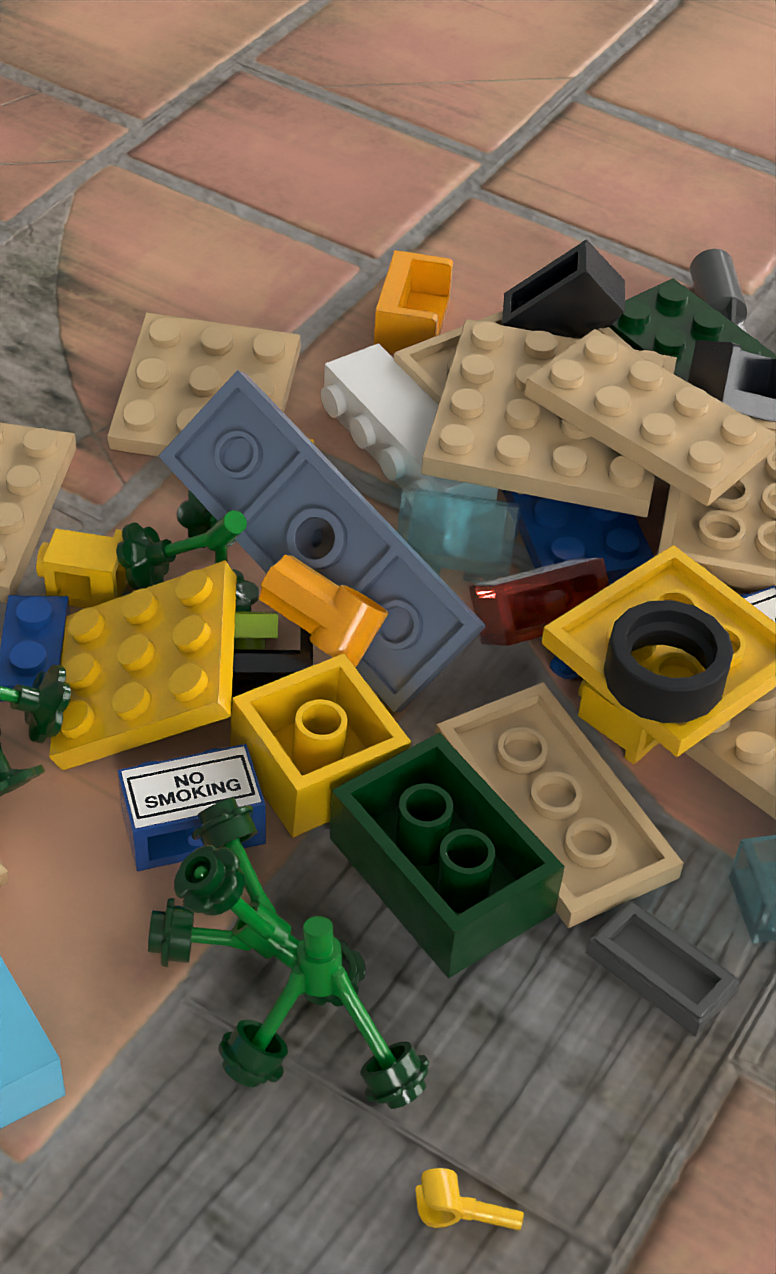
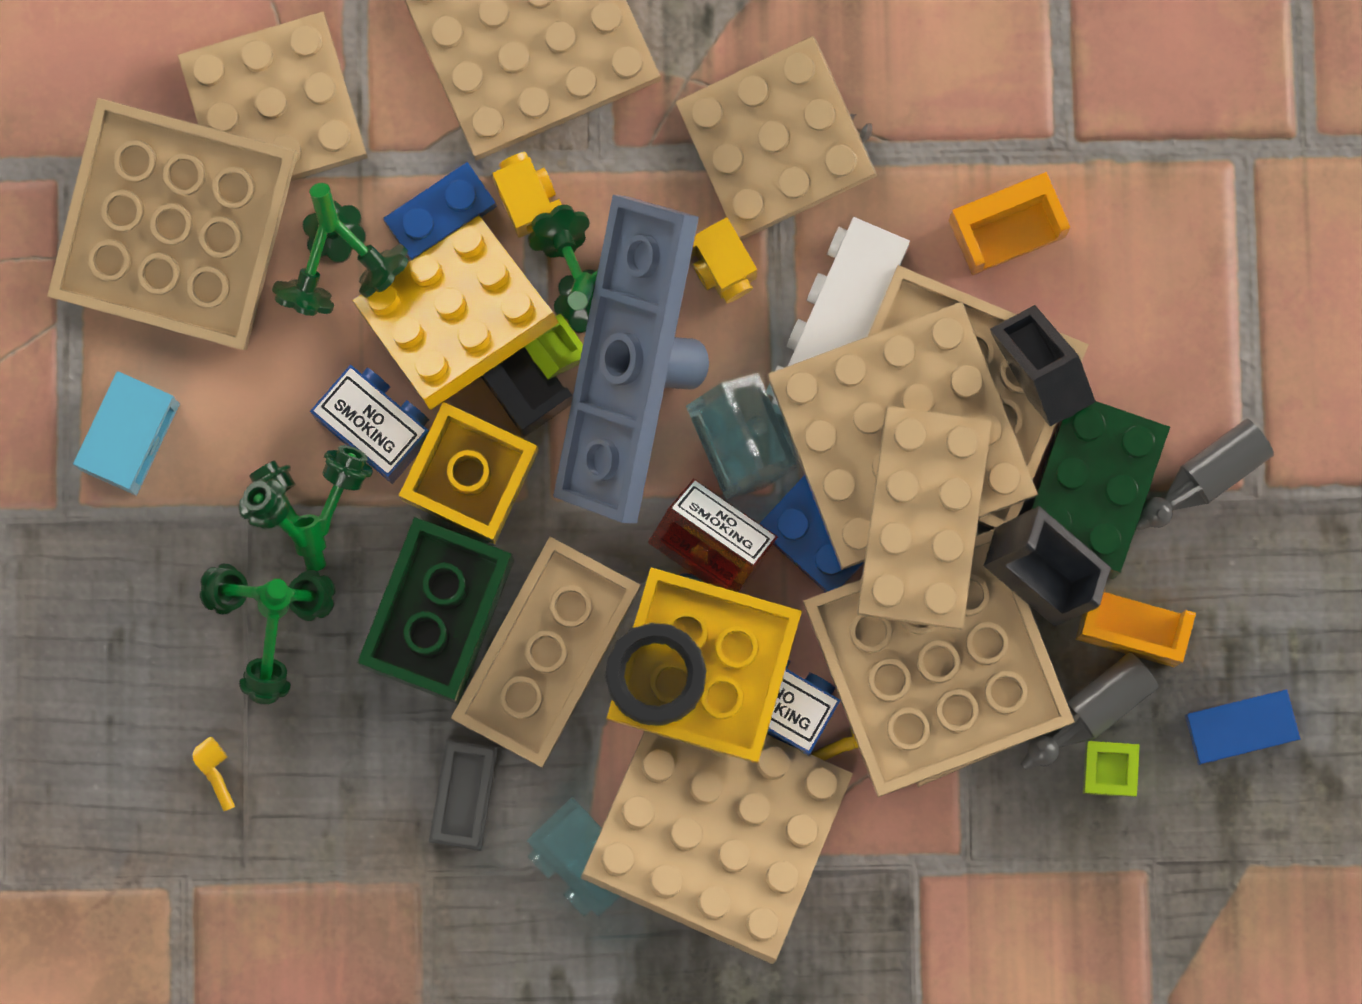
camera: 60 degrees right, 35 degrees up
light orange piece [259,554,389,667] -> none

